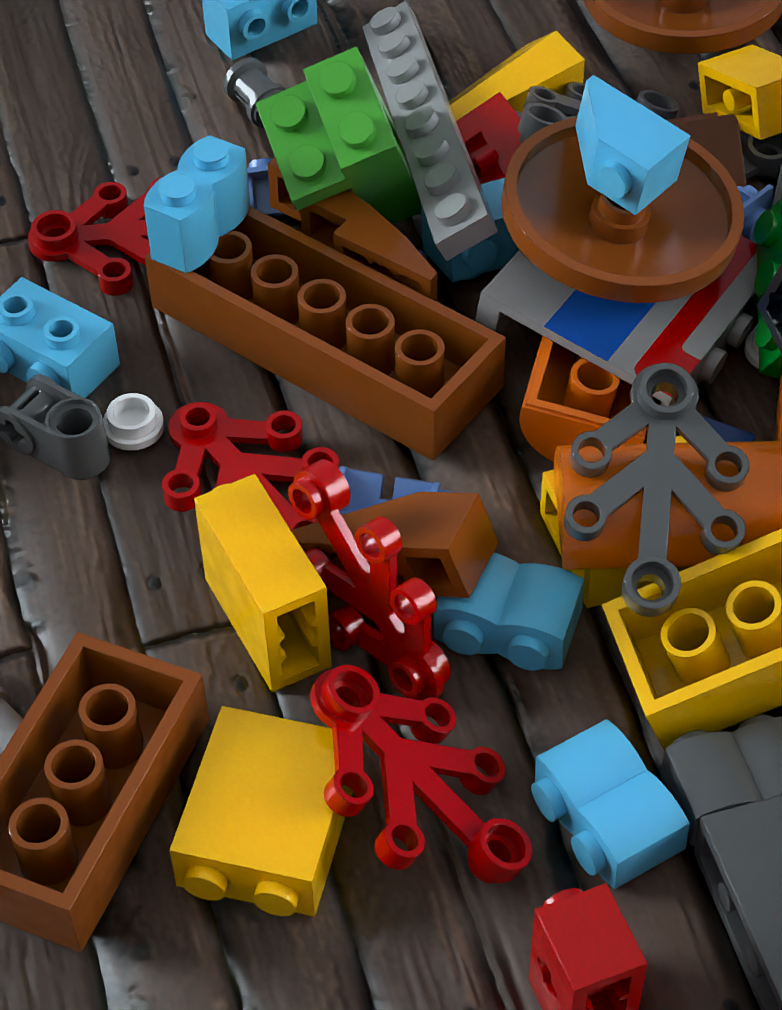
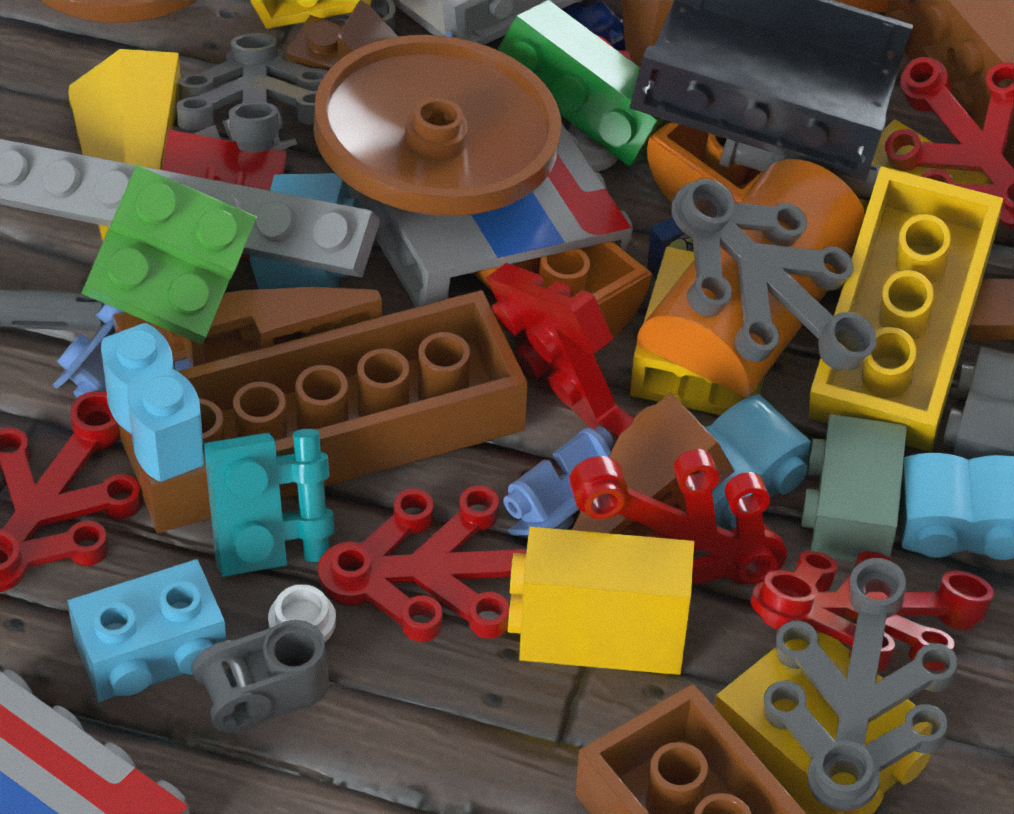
camera: 60 degrees left, 0 degrees up
medium azure slope [575,75,691,215] -> none
none -> teal plate [204,429,335,577]
none -> red wing [486,263,634,449]
none -> dark grey plant [764,558,958,811]
none -> sand green brick [801,414,907,561]

